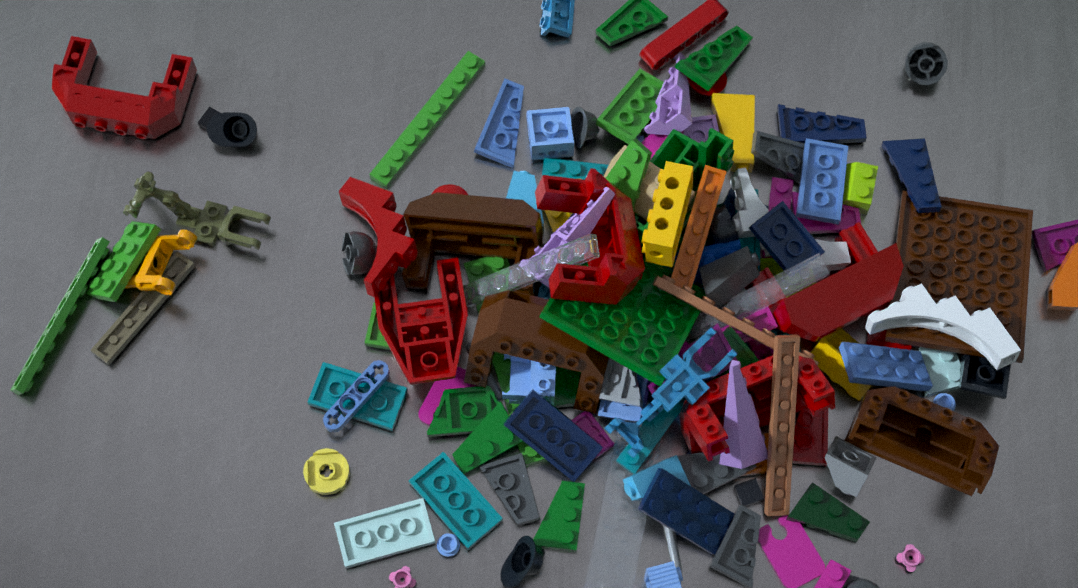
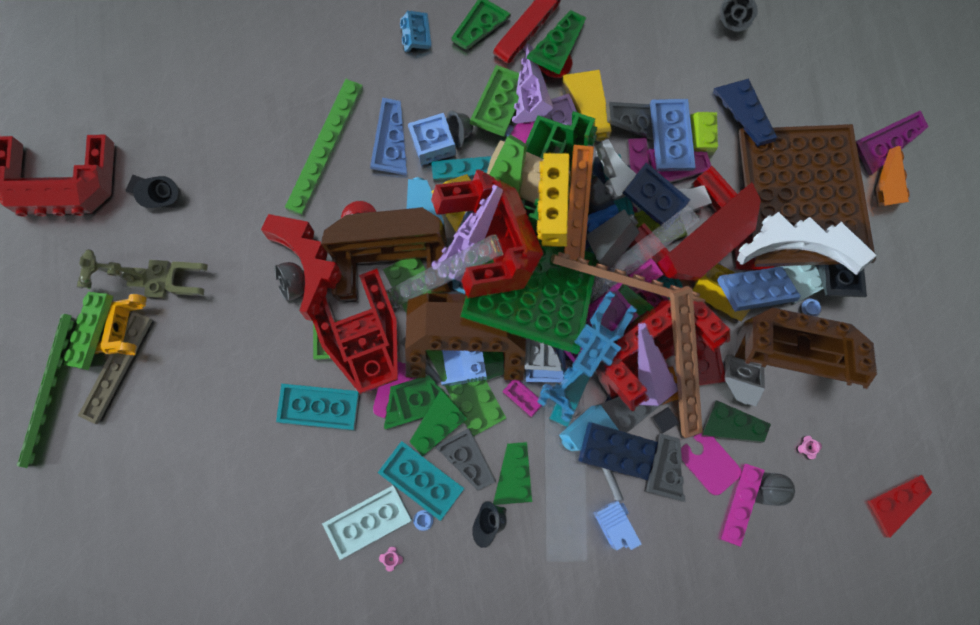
camera: 10 degrees left, 10 degrees up
light yellow plate [303,448,350,495] -> none
medium blue beam [323,360,390,433] -> none
dark blue plate [504,389,603,482] -> none
dark blue wing [777,104,867,143] -> none

